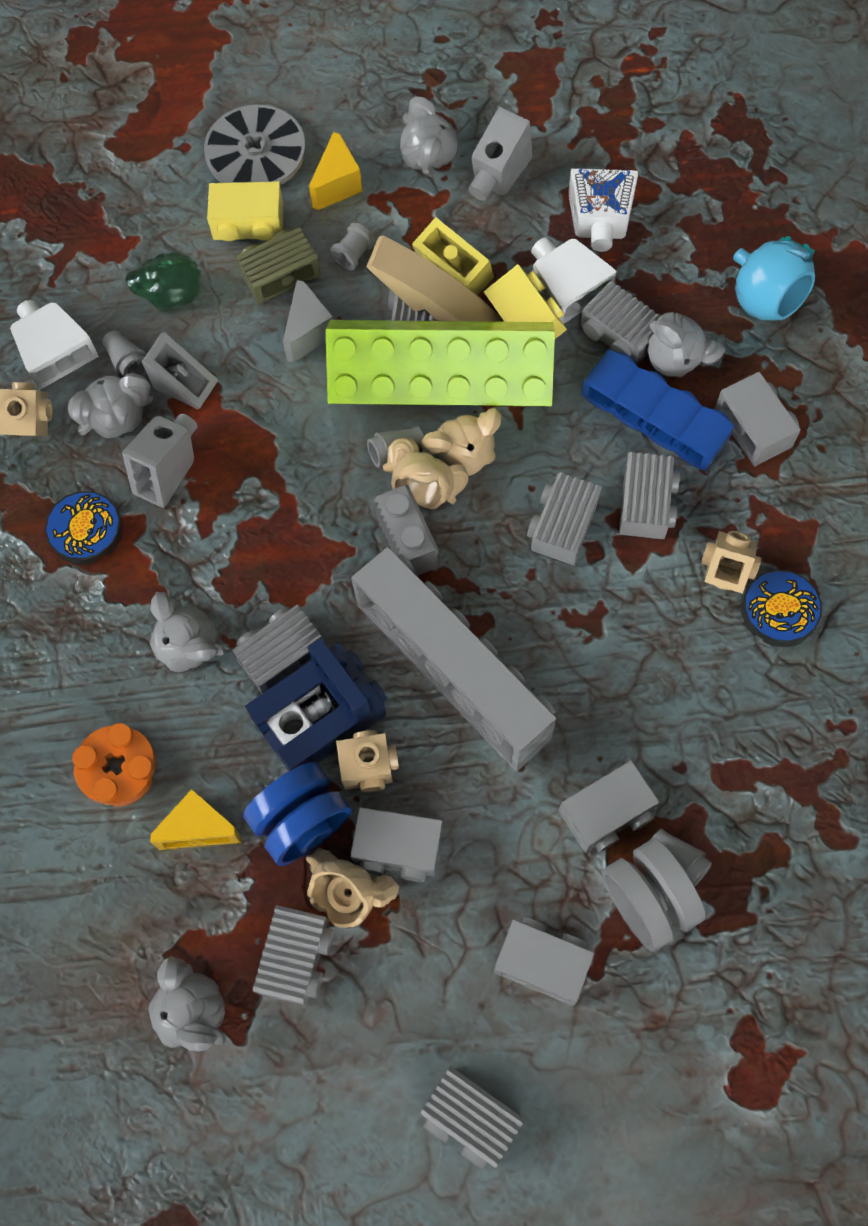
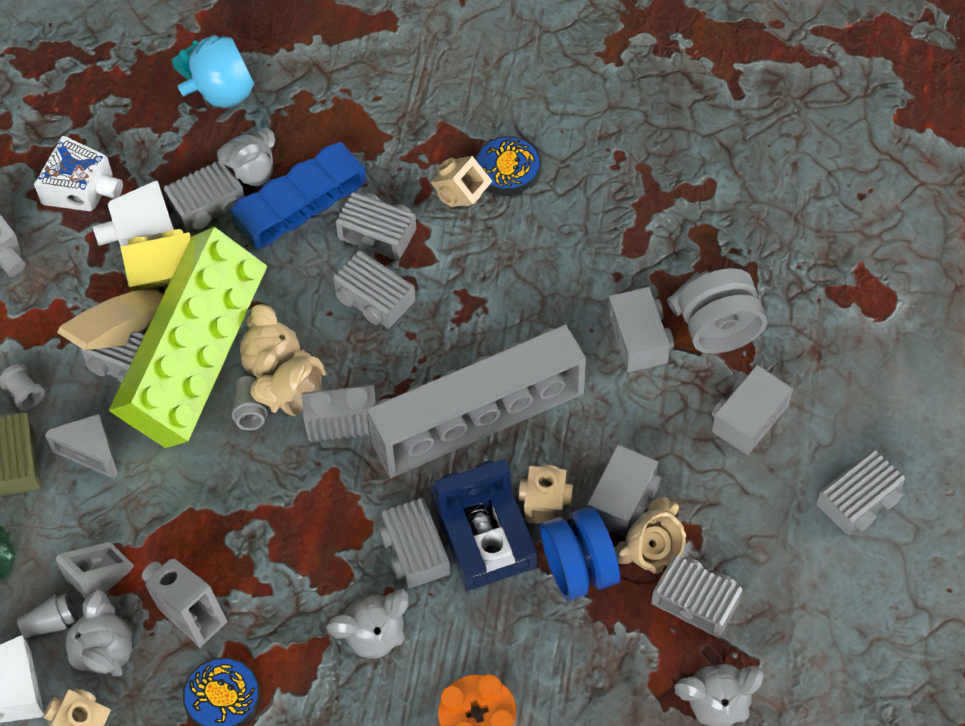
camera: 75 degrees left, 10 degrees down
yellow slope [150,789,241,850] -> none
light yellow brick [412,217,494,296] -> none
light grey brick [715,372,801,467] -> none

